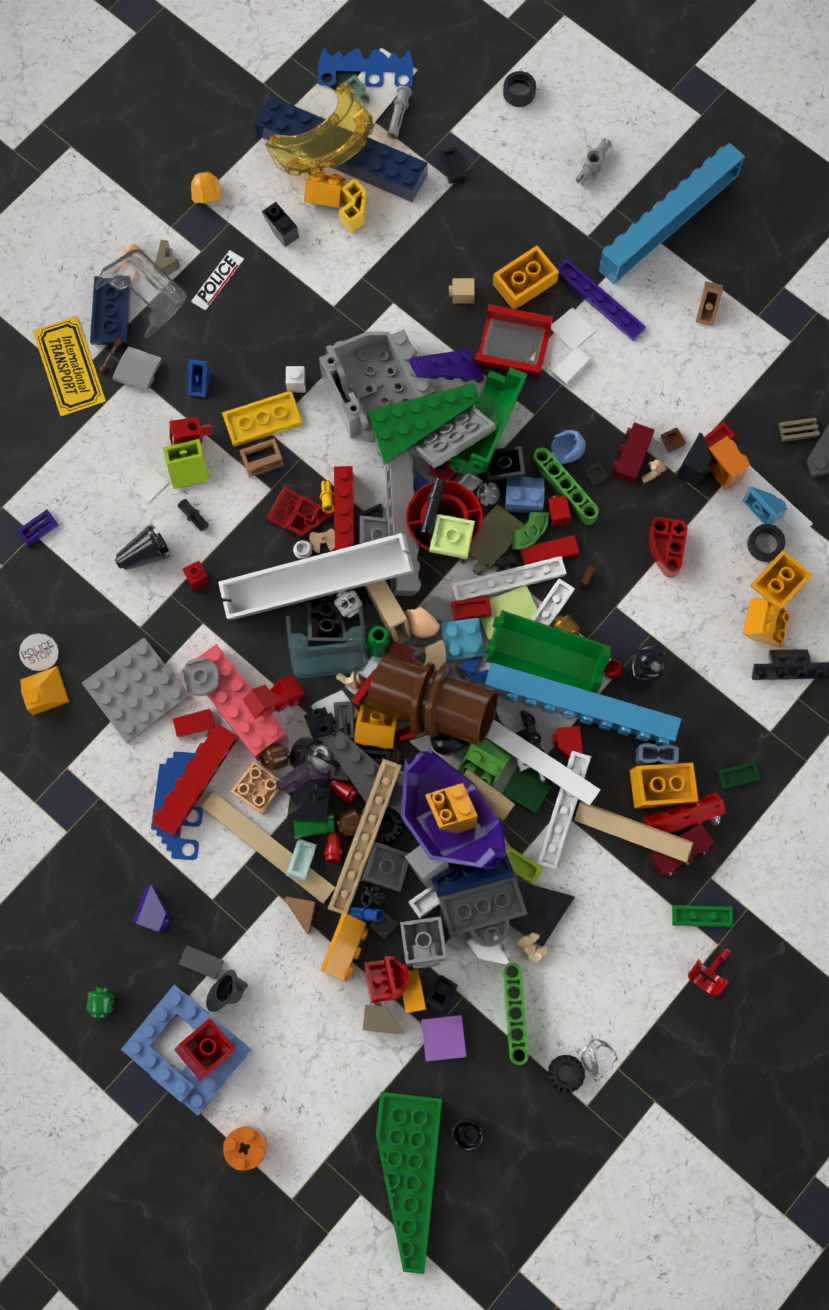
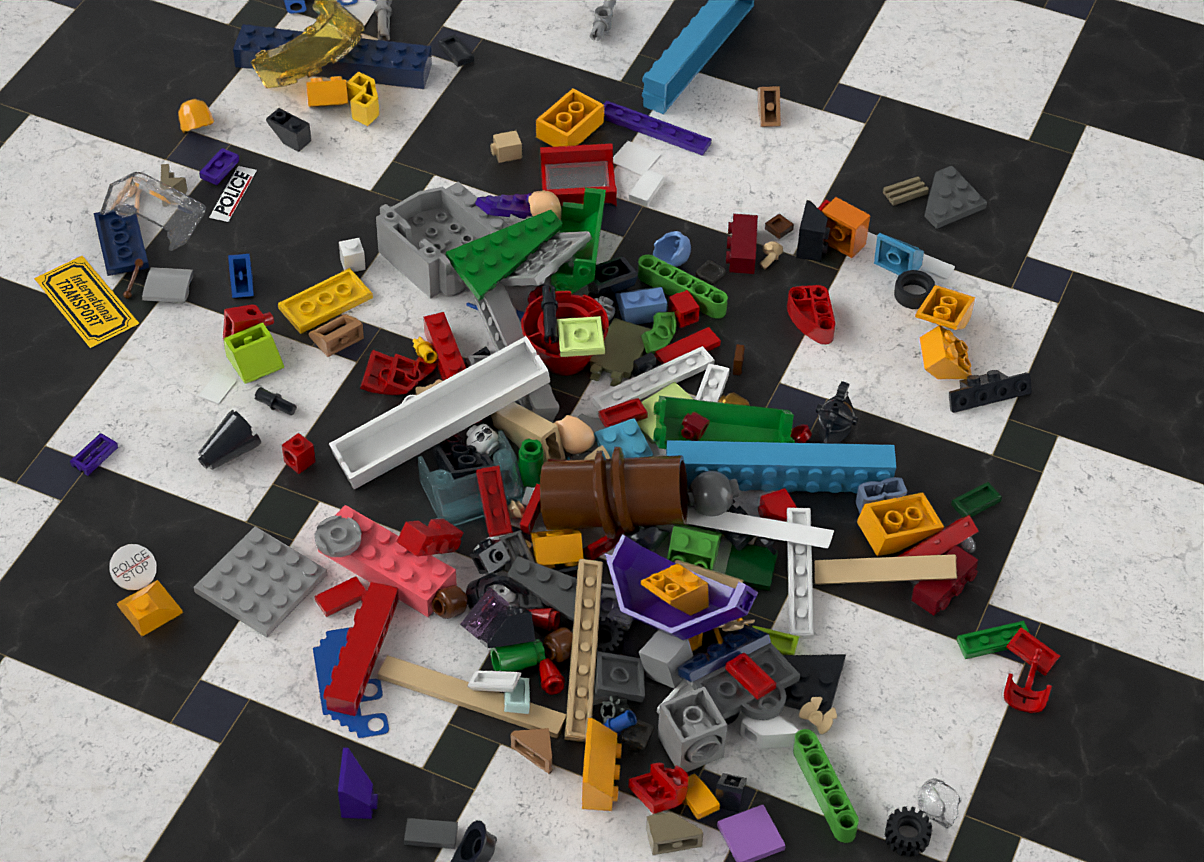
camera: 20 degrees left, 25 degrees down
light nougat tile [230,761,285,815] -> none
none -> dark purple plate [199,148,240,185]
none -> white tile [468,670,521,692]
none -> red tile [476,465,513,538]
none -> light nougat hair [528,190,562,221]
none -> dark red plate [681,411,710,441]
none -> dark grey brick [687,471,740,517]
none -> red tile [725,653,777,700]
none -> red tile [1006,627,1060,676]

